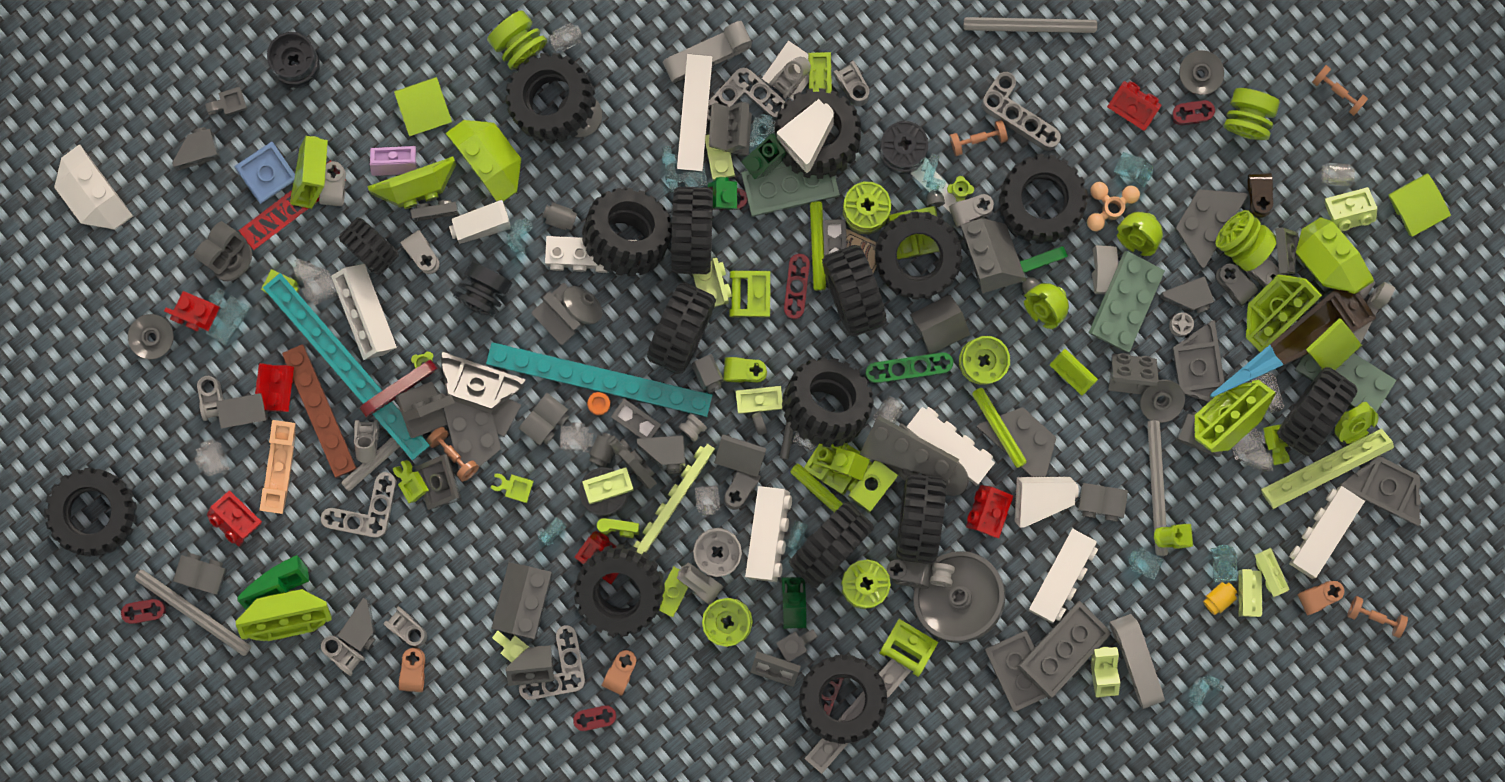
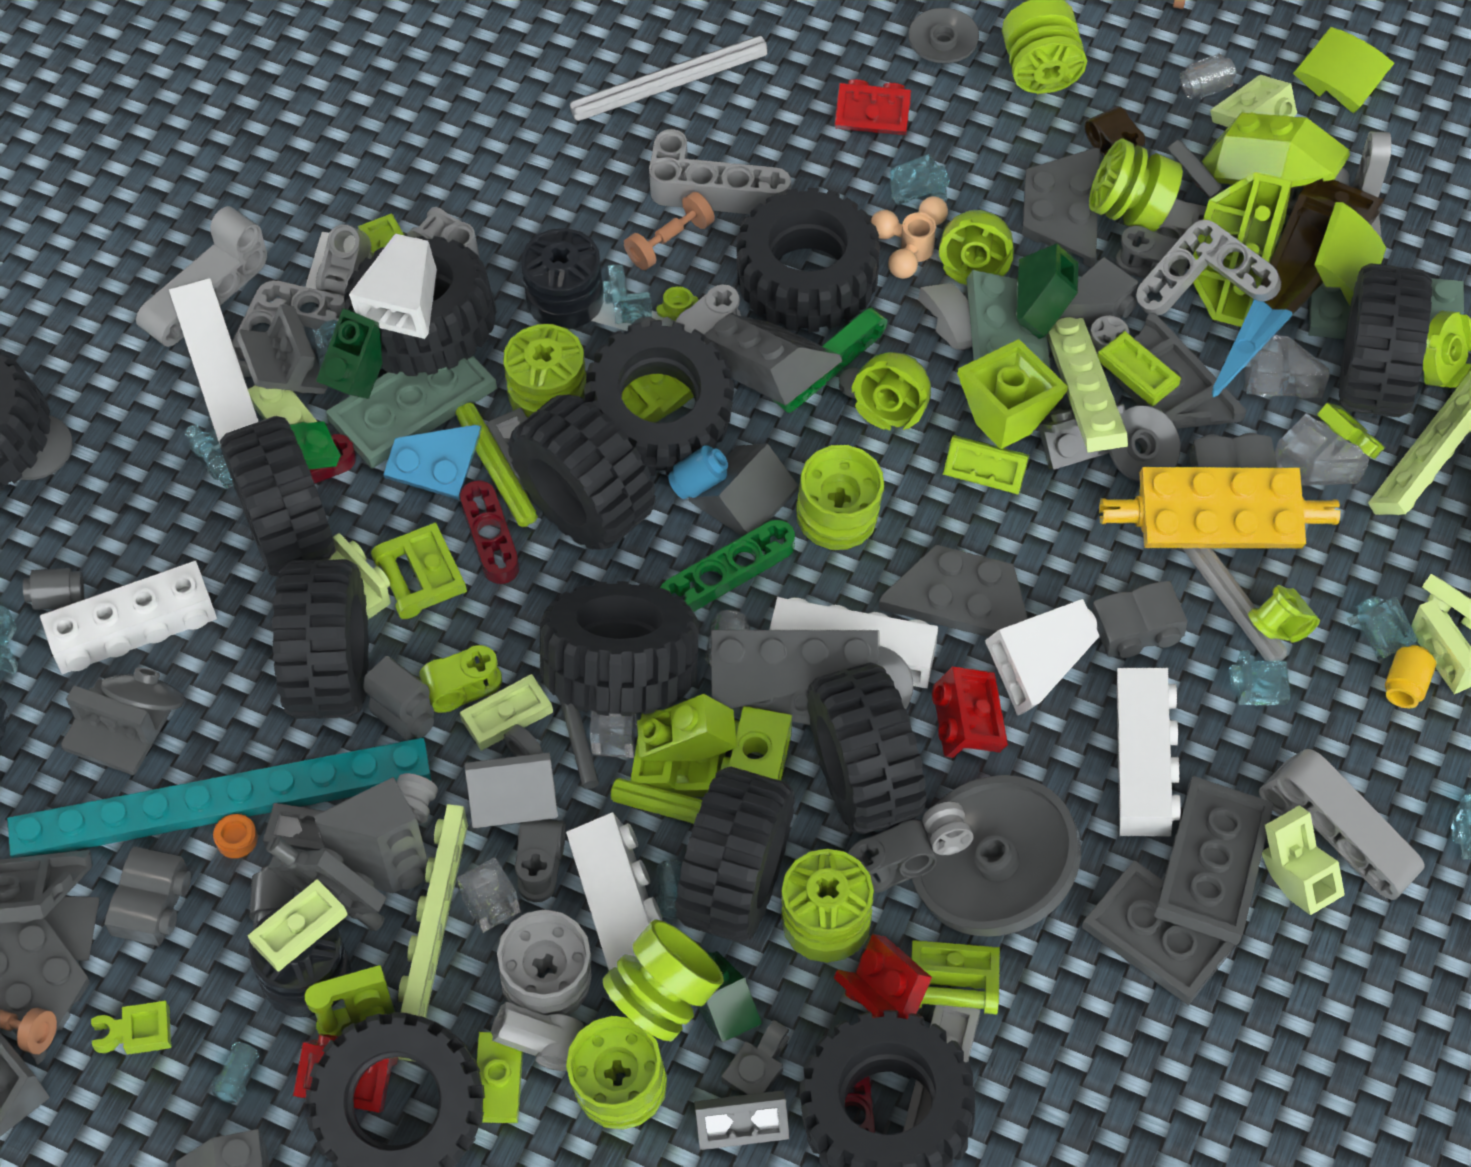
camera: 20 degrees left, 25 degrees down
clear brick [560,422,593,452] -> none
black tyre [582,188,672,276] -> none
lime axle [972,388,1026,468] -> none
dark red beam [1171,100,1215,125] -> none
lime wedge [1195,380,1276,452] -> none
none -> dark azure wing [383,425,482,500]
none -> lime wheel [603,919,724,1041]
none -> dark azure brick [668,445,728,499]
none -> red bracket [834,934,932,1019]
none -> lime slope [957,339,1068,449]
none -> dark green slope [1015,243,1078,339]
none -> yellowish green plate [1047,317,1128,452]
none -> lime plate [1097,331,1181,407]
none -> yellow plate [1099,467,1340,549]
none -> light grey beam [1136,220,1281,316]

